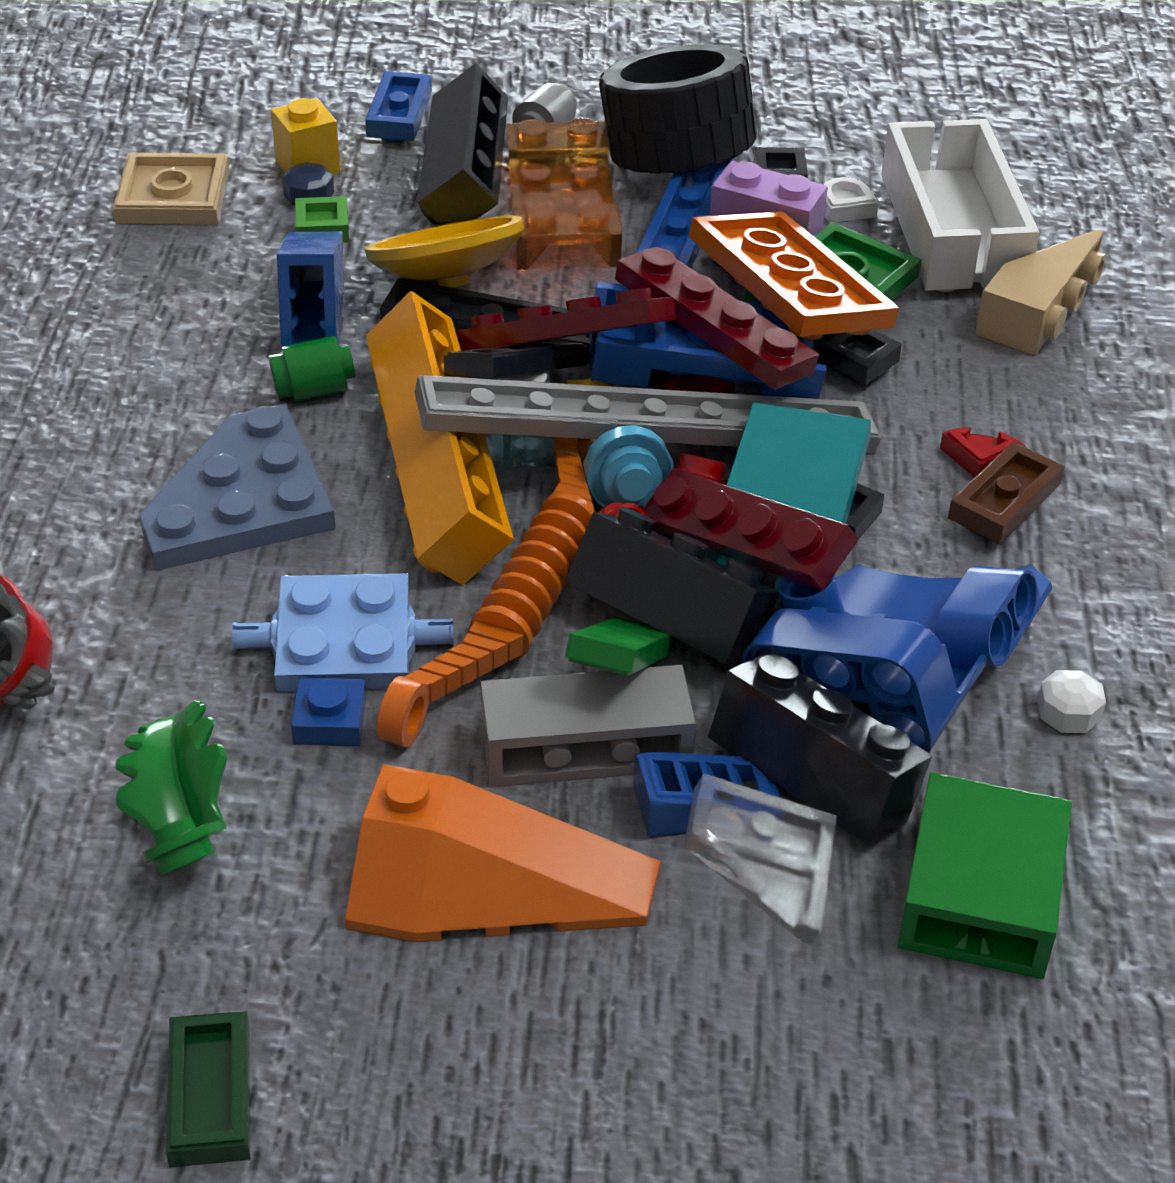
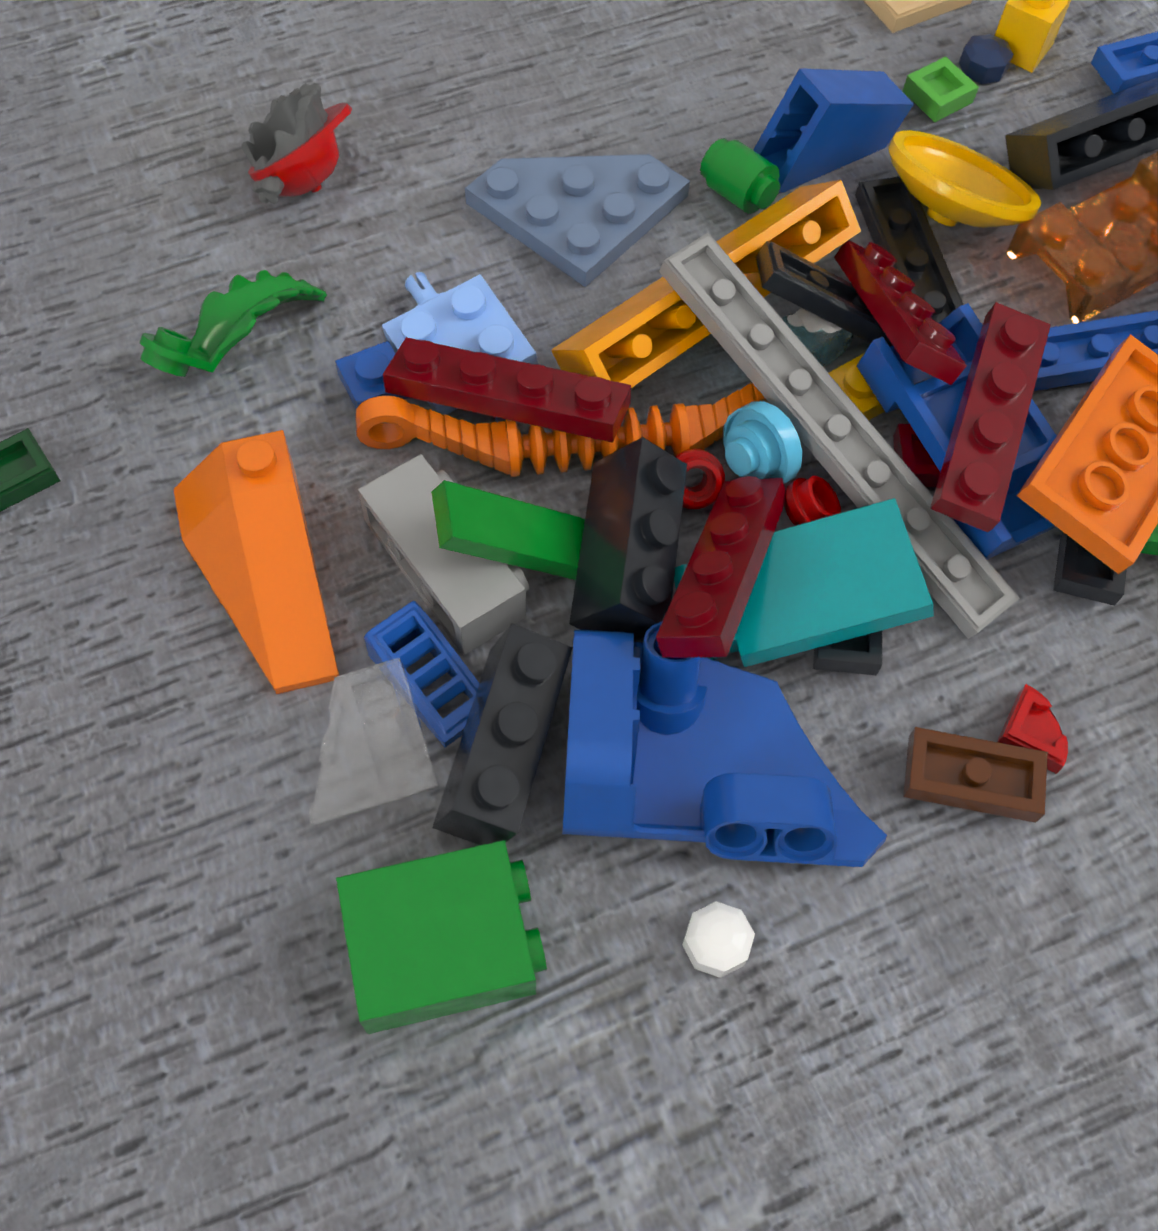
camera: 60 degrees right, 20 degrees up
none -> dark red plate [383,337,631,443]

